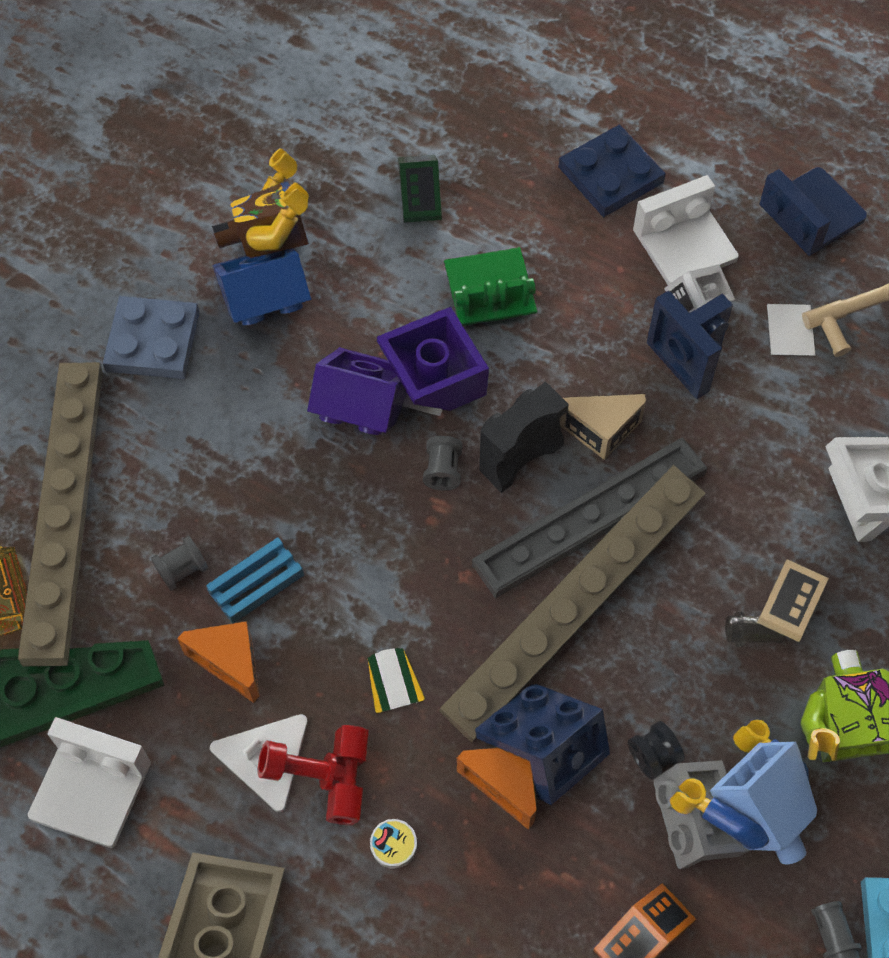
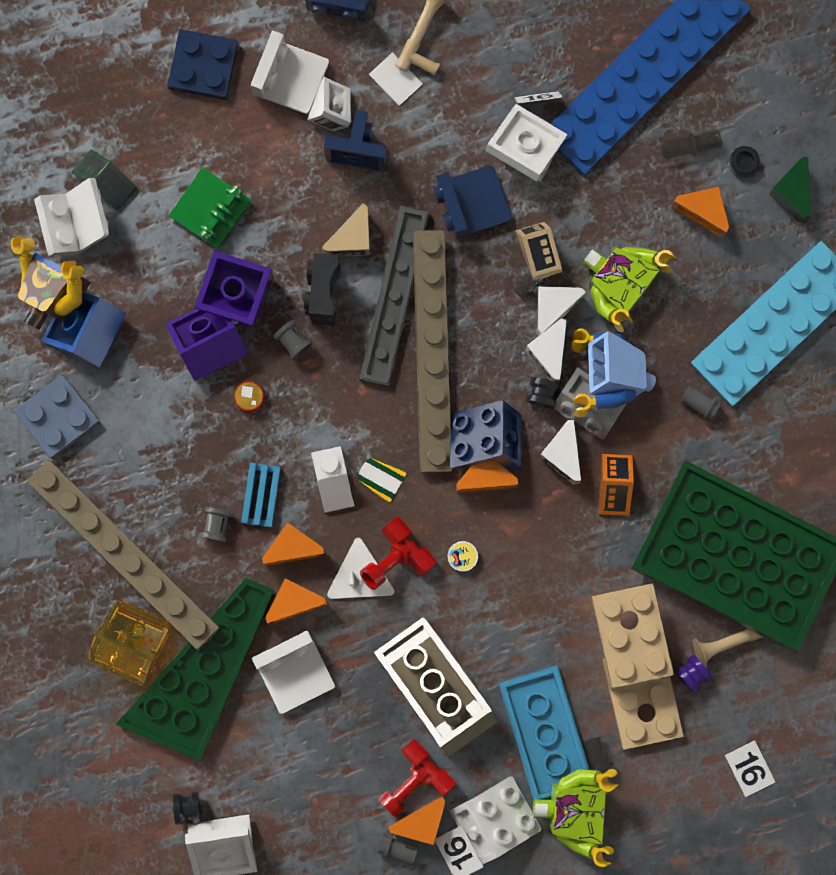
camera: 45 degrees left, 20 degrees up
none -> white bracket [34,178,109,257]
none -> tile [234,381,265,412]
none -> orange slope [265,579,327,625]
none -> white slope [311,446,354,513]
none -> dark blue bracket [433,166,511,240]
none -> white slope [526,319,566,383]
none -> white slope [536,287,586,336]
none -> white slope [539,420,581,484]

